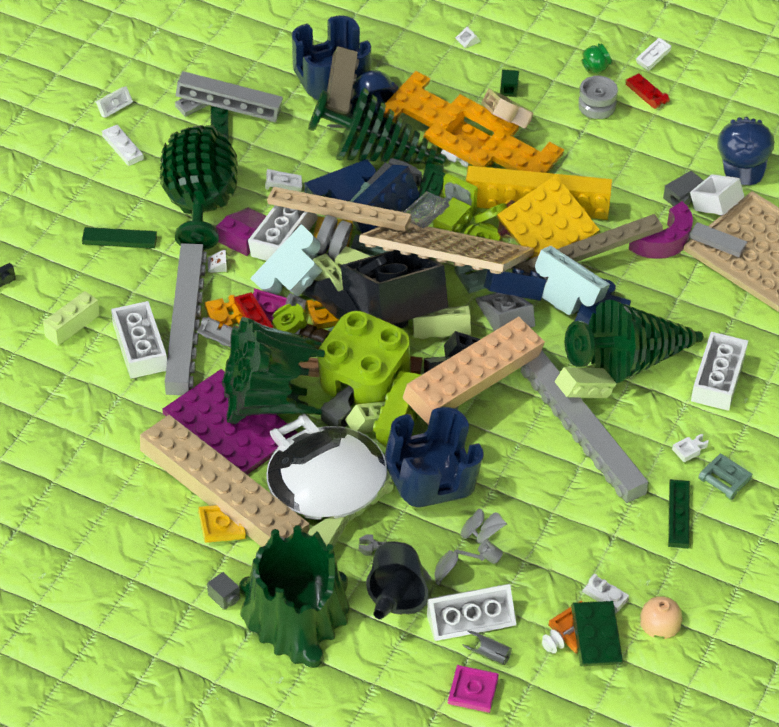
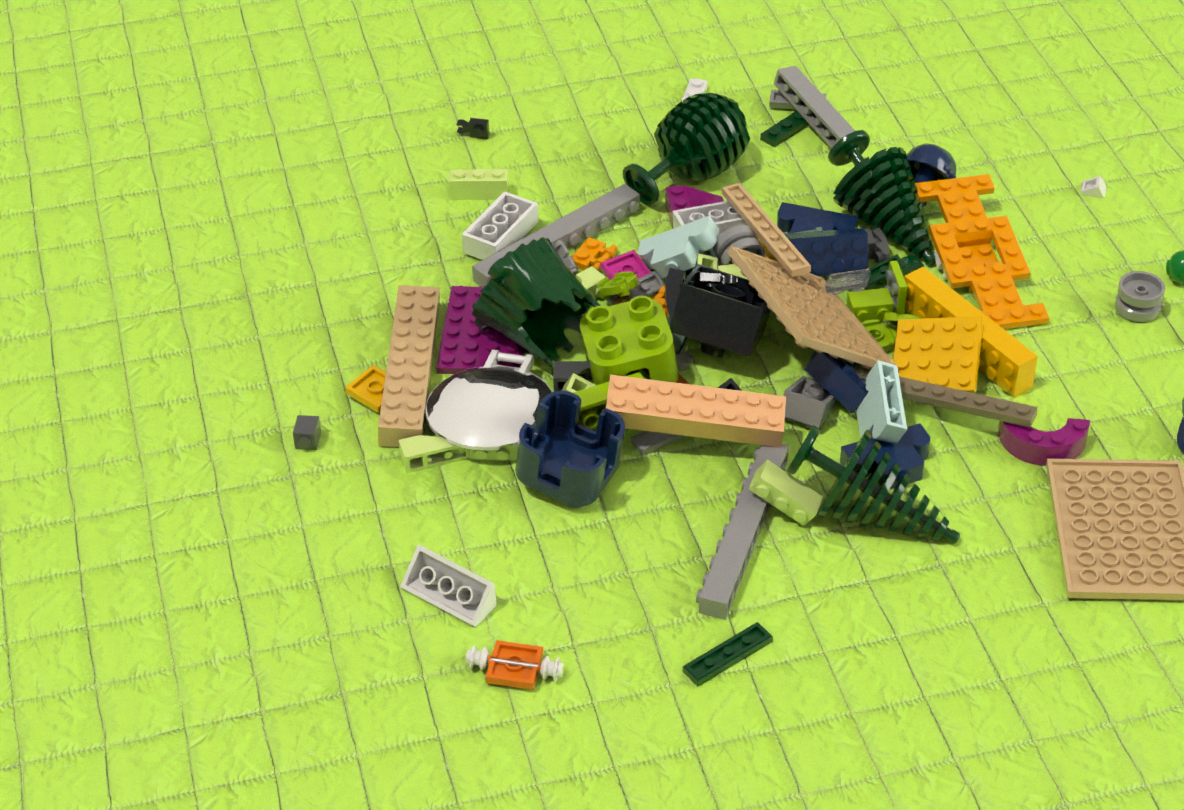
camera: 50 degrees right, 5 degrees down
dark green tile [82,227,157,249] -> none
white plate [96,87,133,118] -> none
white slope [208,250,227,273] -> none
red plate [234,292,273,328] -> none
dark green piece [239,525,350,668] -> none
white plate [265,169,302,192] -> none
dark blue piece [292,16,371,101] -> none
dark tan brick [325,47,359,116] -> none
light grey bar [359,534,385,556] -> none
black piece [366,541,433,620] -> none
yellowish green brick [413,306,471,339] -> none
light grey plant [435,509,507,586] -> none
dark pink plate [448,665,499,713] -> none
dark grey piece [462,631,512,665] -> none
tan brick [481,88,534,129] -> none
dark green brick [500,69,519,97] -> none
dark green plate [571,601,623,667] -> none
white plate [582,574,629,613] -> none
light nougat cylinder [640,596,682,639] -> none
dark grey brick [663,171,704,206] -> none
white plate [672,434,709,462] -> none
light grey tile [689,222,747,257] -> none
white piece [690,174,744,215] -> none
white brick [691,332,748,411] -> none
sand green plate [698,453,752,500] -> none

